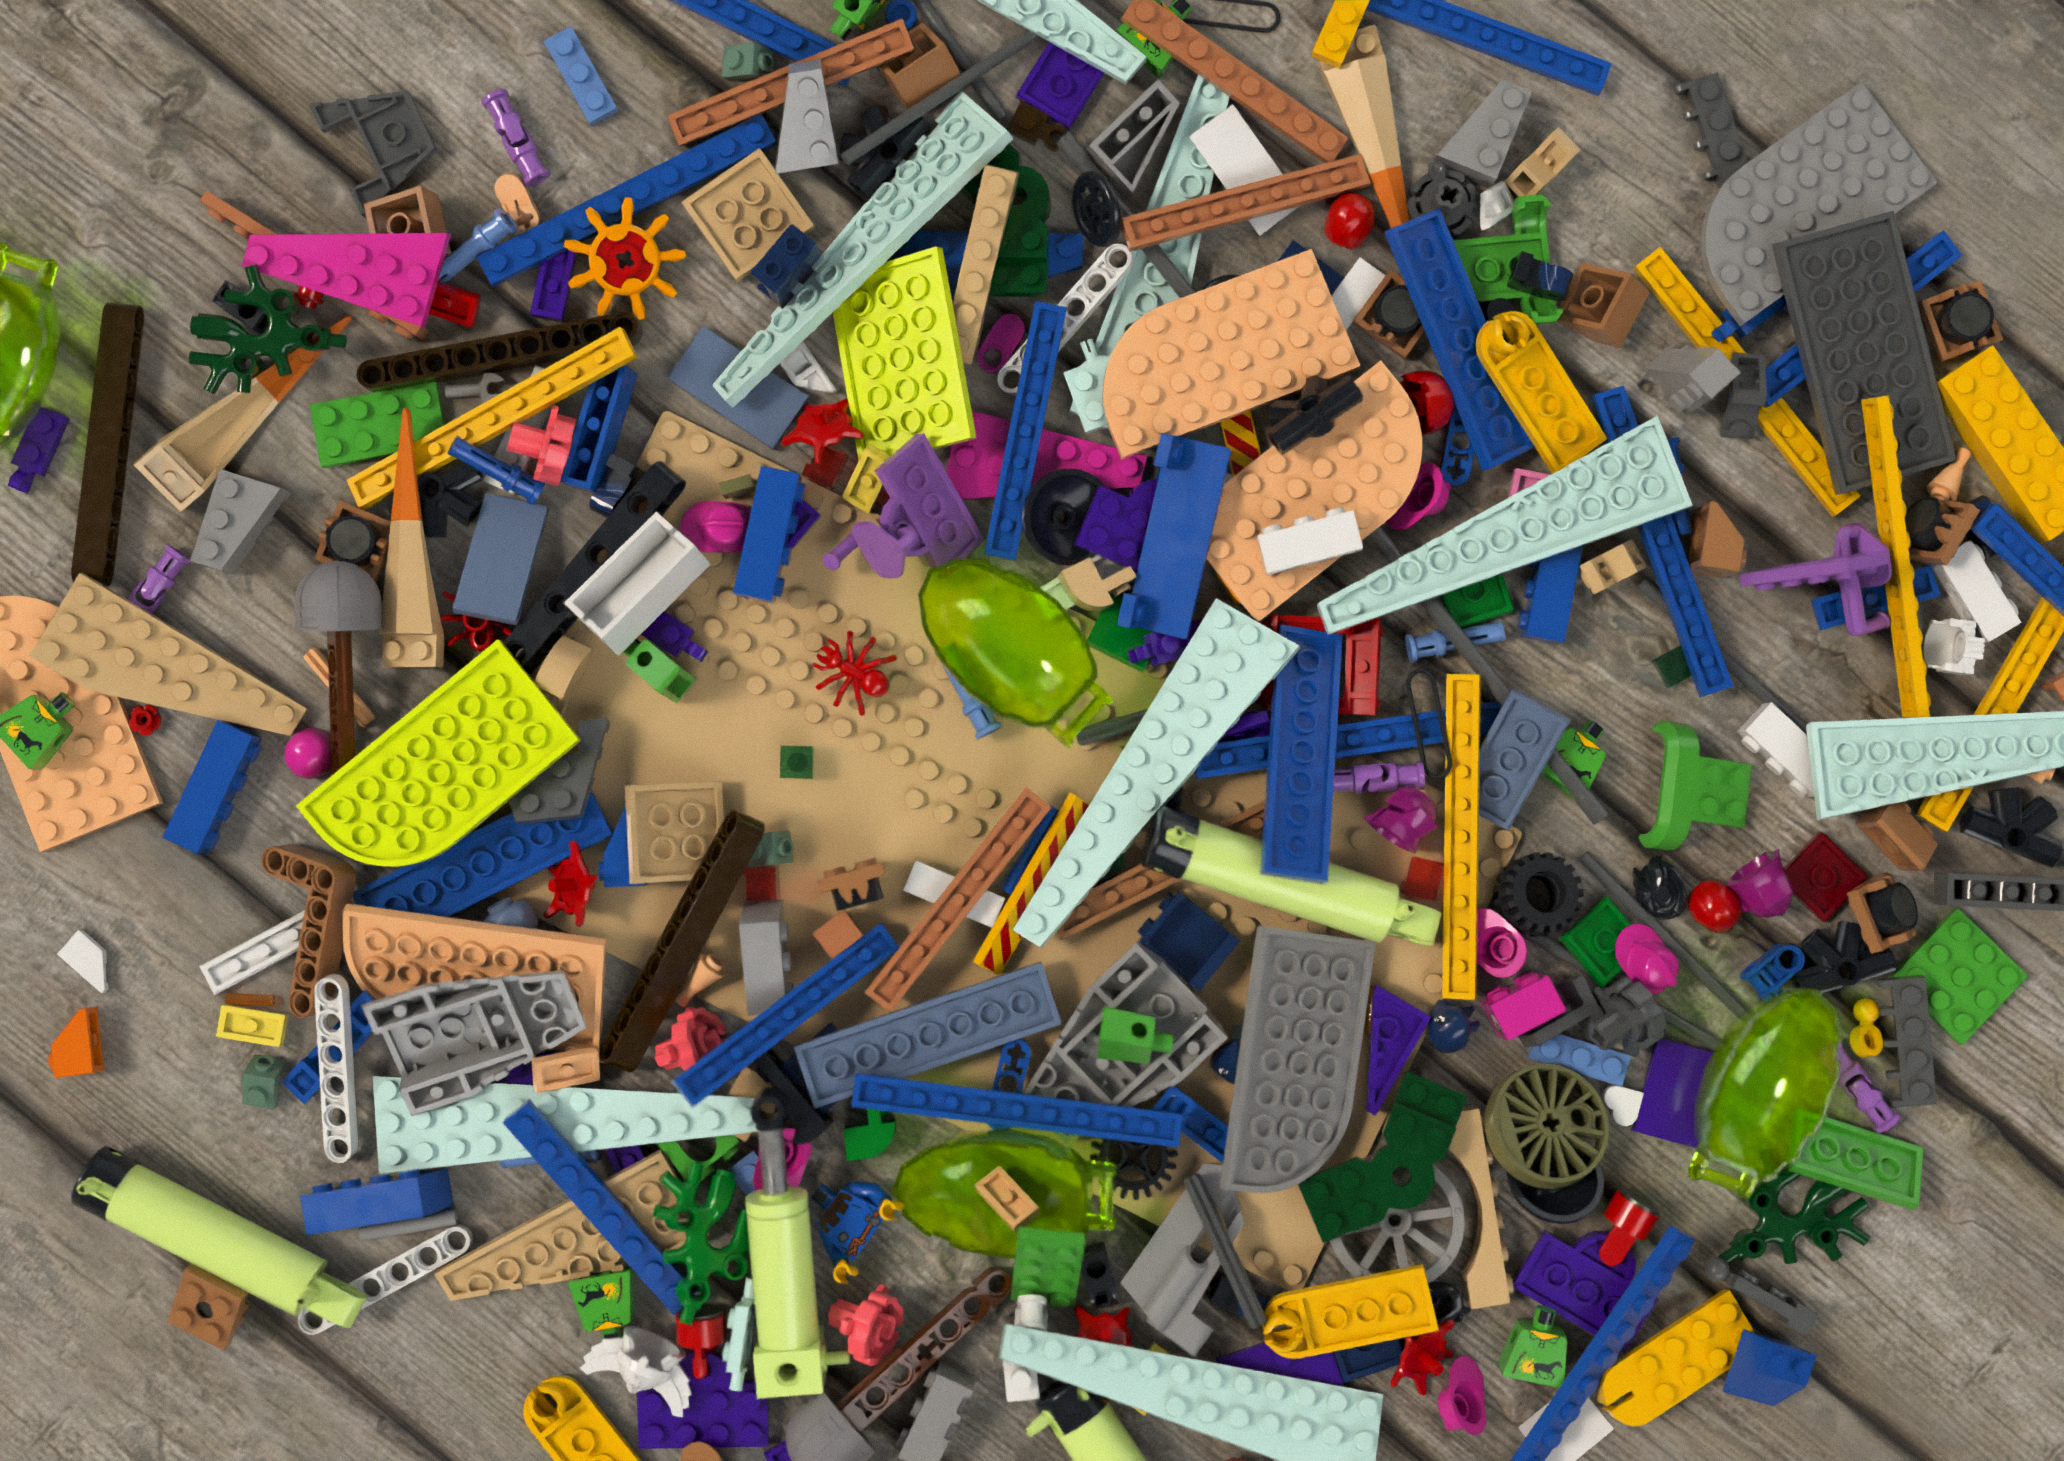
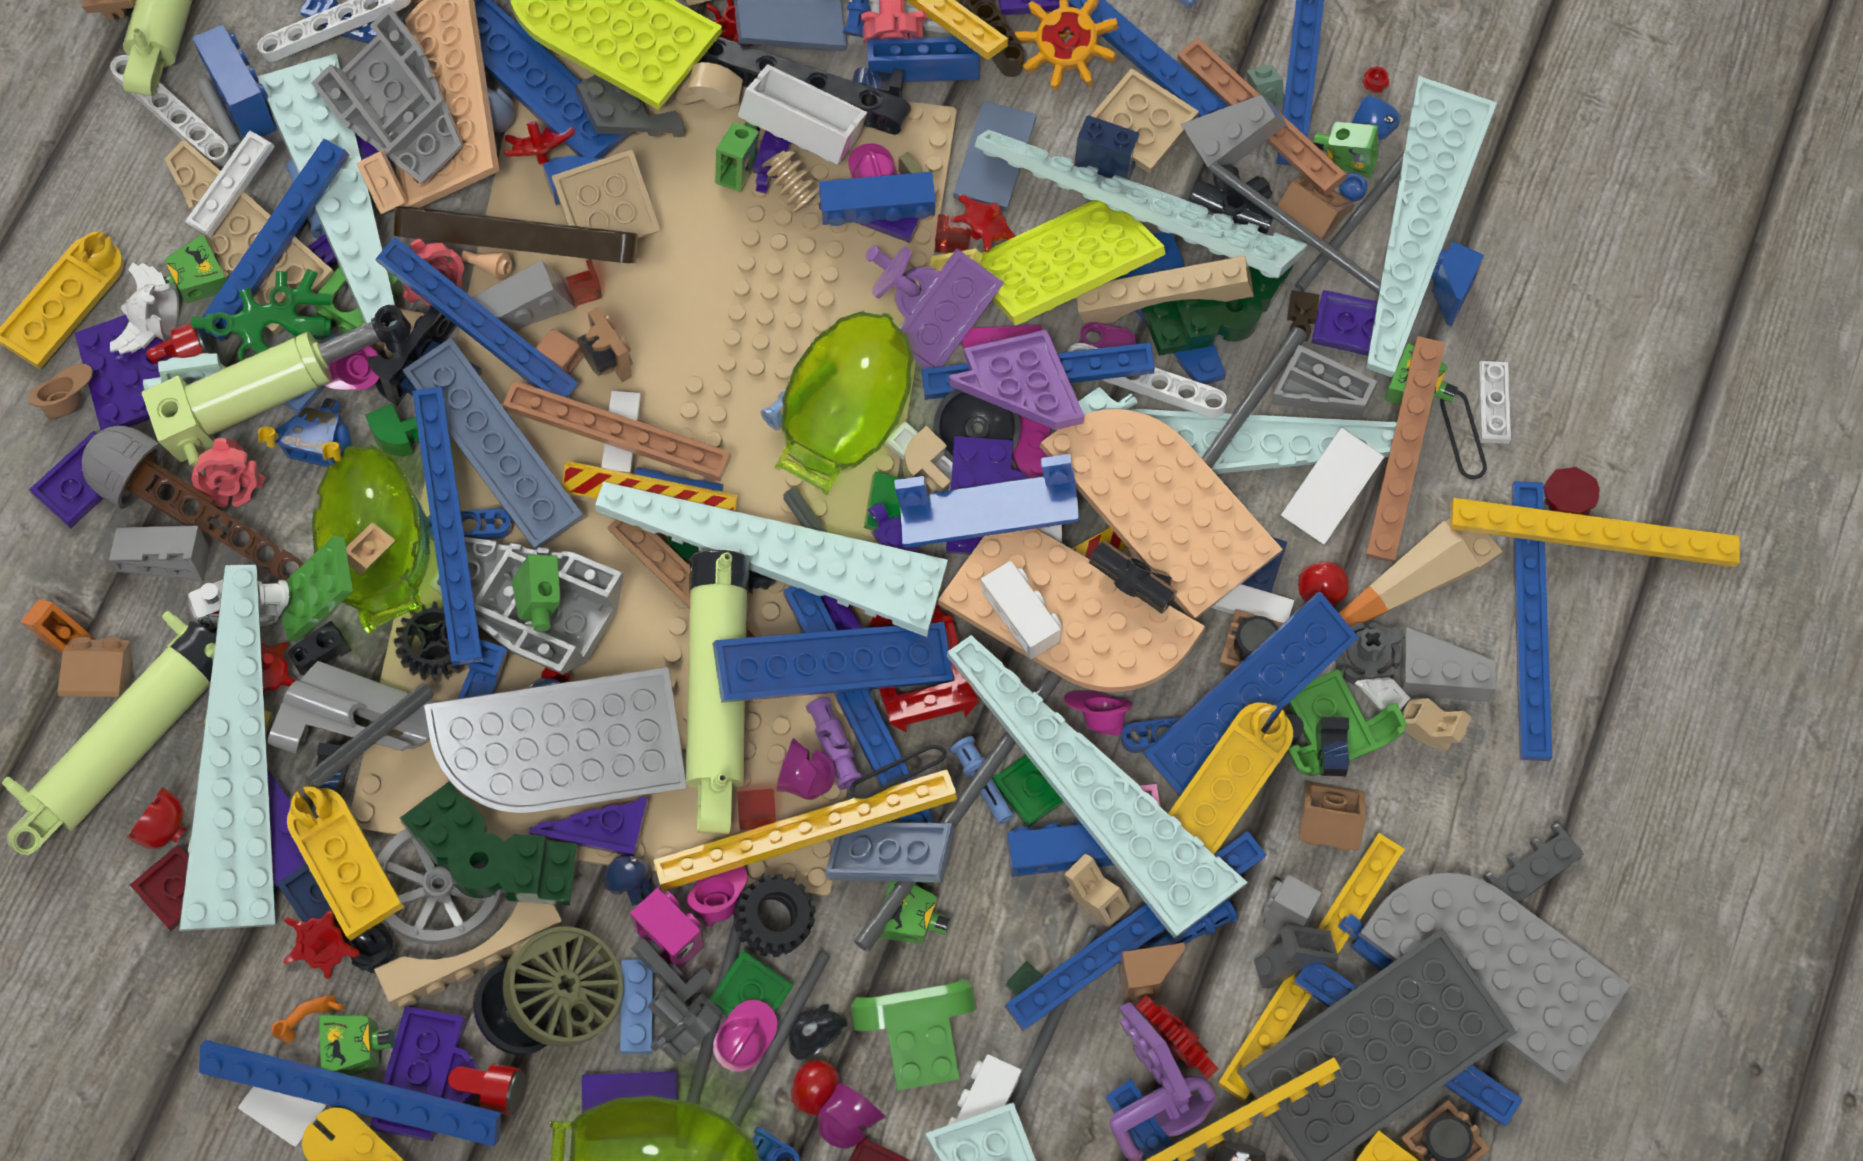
camera: 70 degrees right, 20 degrees down
sand green bracket [747,831,793,868] -> none
white tile [779,341,837,394] -> none
clear green plate [780,746,814,779] -> none
red animal [812,631,897,716] -> none
black plate [1072,171,1122,247] -> none
nougat plate [1121,154,1371,252] -> none
dark blue panel [1137,891,1240,991] -> none
red cylinder [1399,370,1454,436] -> none
dark pink piece [1437,1356,1486,1435] -> none
white tile [1602,1085,1644,1126] -> none
none -> white tile [185,130,274,238]
none -> orange piece [271,995,344,1043]
none -> tan piece [761,150,819,213]
none -> medium lavender wing [949,329,1084,430]
none -> red gear [1135,995,1219,1079]

